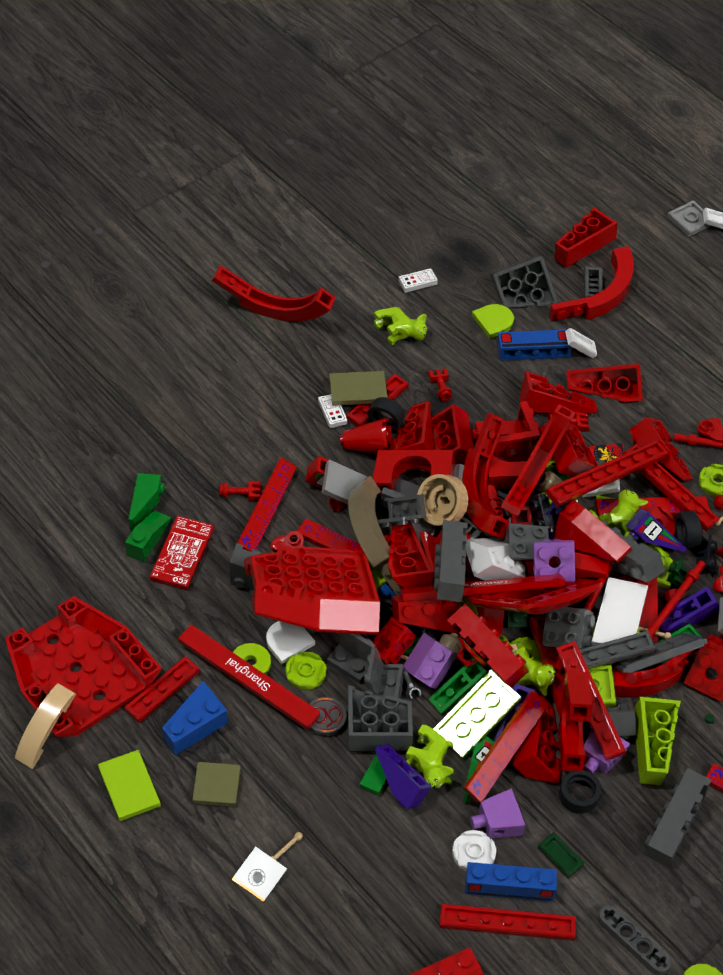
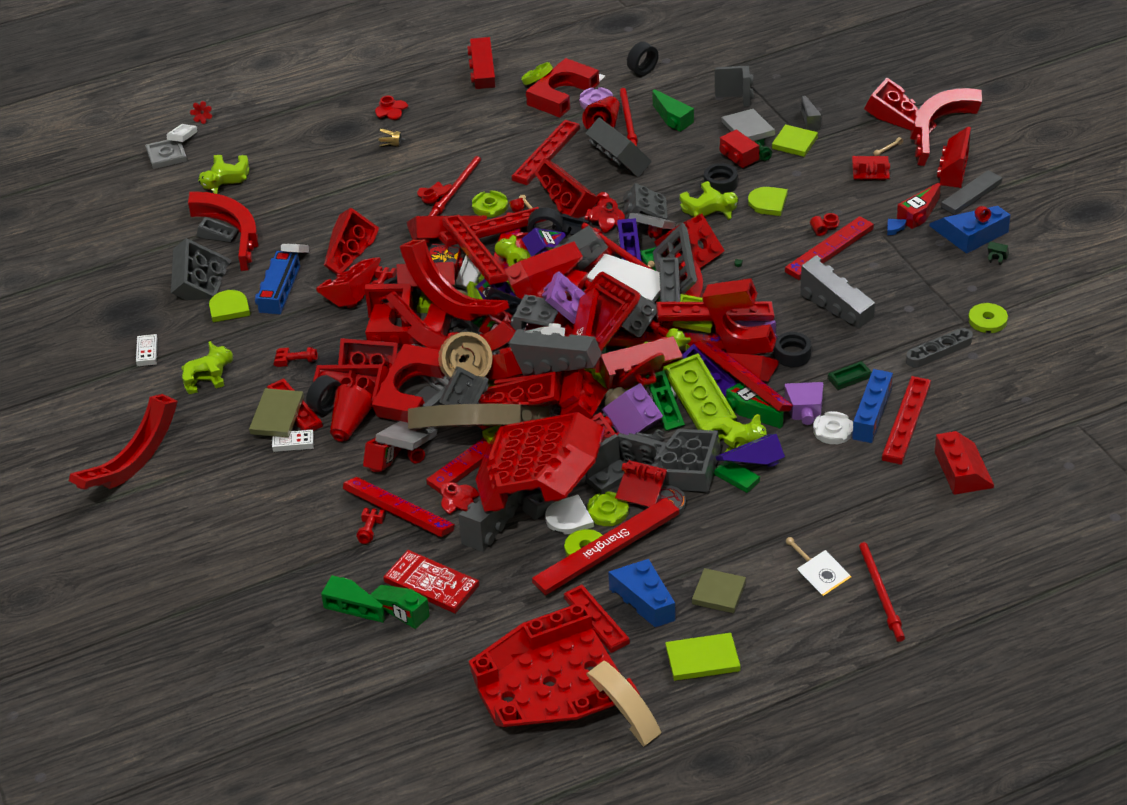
camera: 70 degrees left, 10 degrees down
red wedge [555,207,618,268] -> none
lime wedge [634,697,681,785] -> none
none -> lime animal [198,155,249,194]
none -> red hinge [615,460,667,507]
none -> red bar [859,542,905,642]

